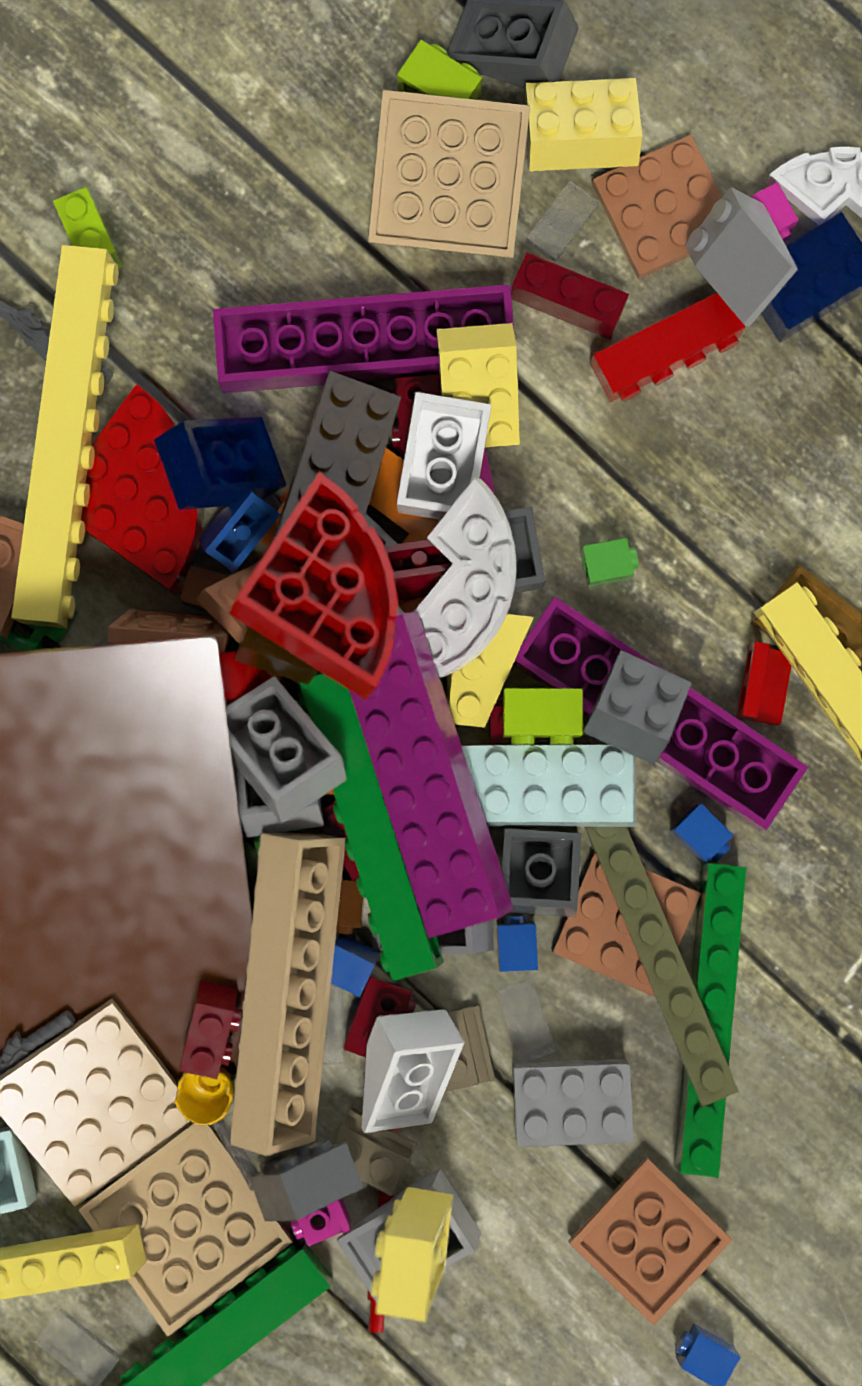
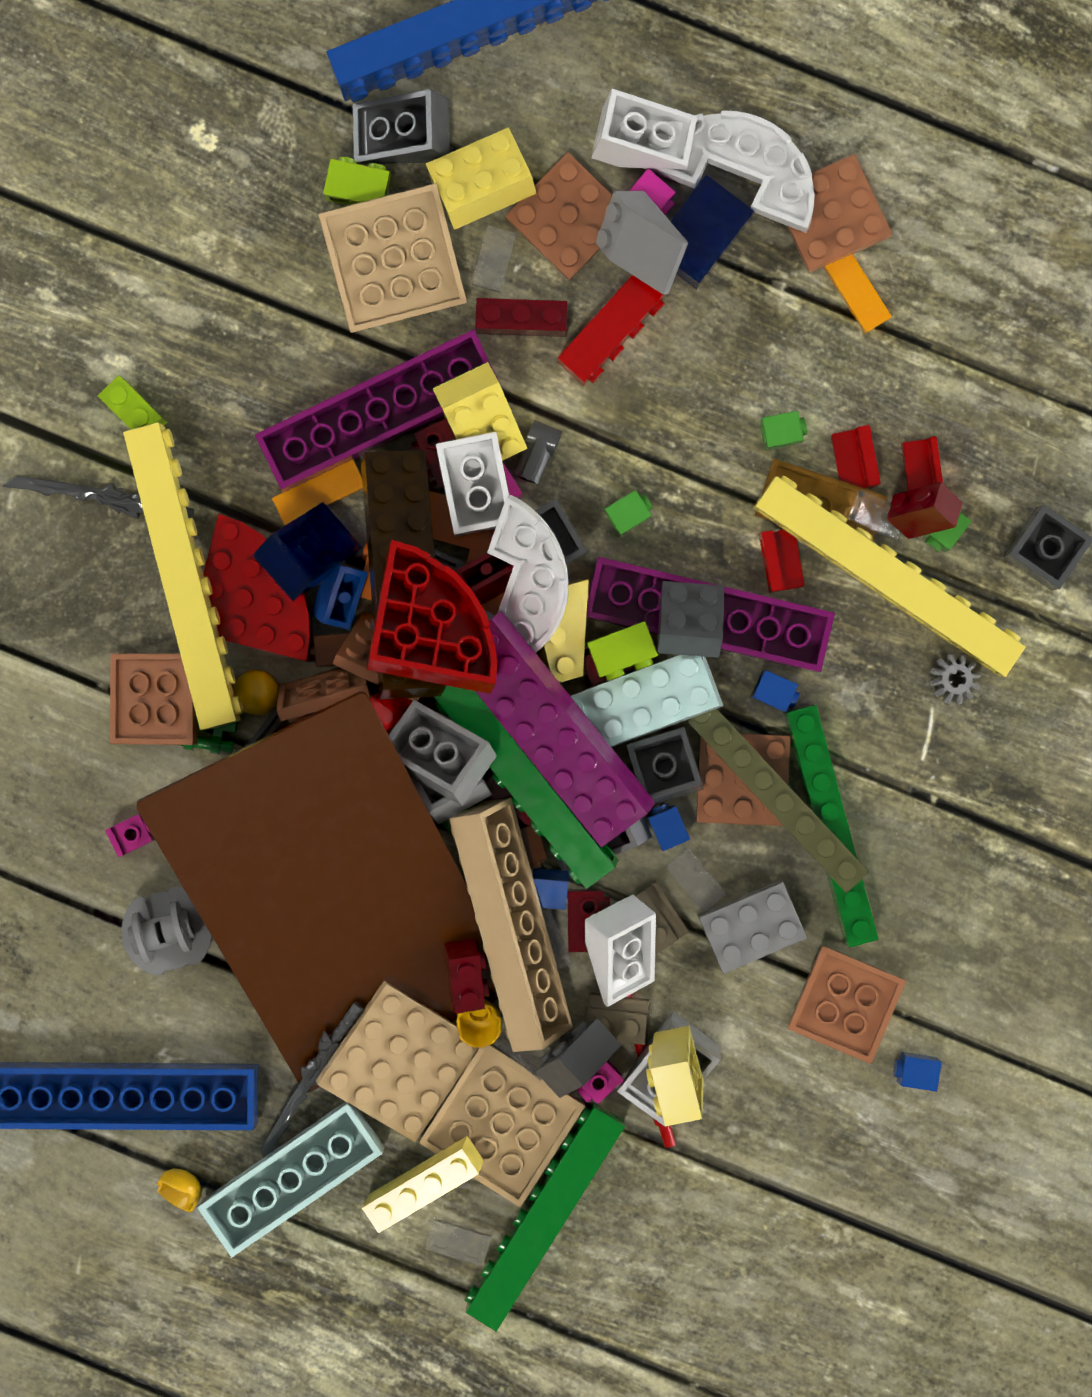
camera: 25 degrees left, 5 degrees up
none -> yellow hair [233,670,279,716]
none -> light orange tile [272,459,363,526]
none -> dark grey piece [514,420,563,485]
none -> white slope [591,89,698,170]
none -> bright green brick [759,411,807,451]

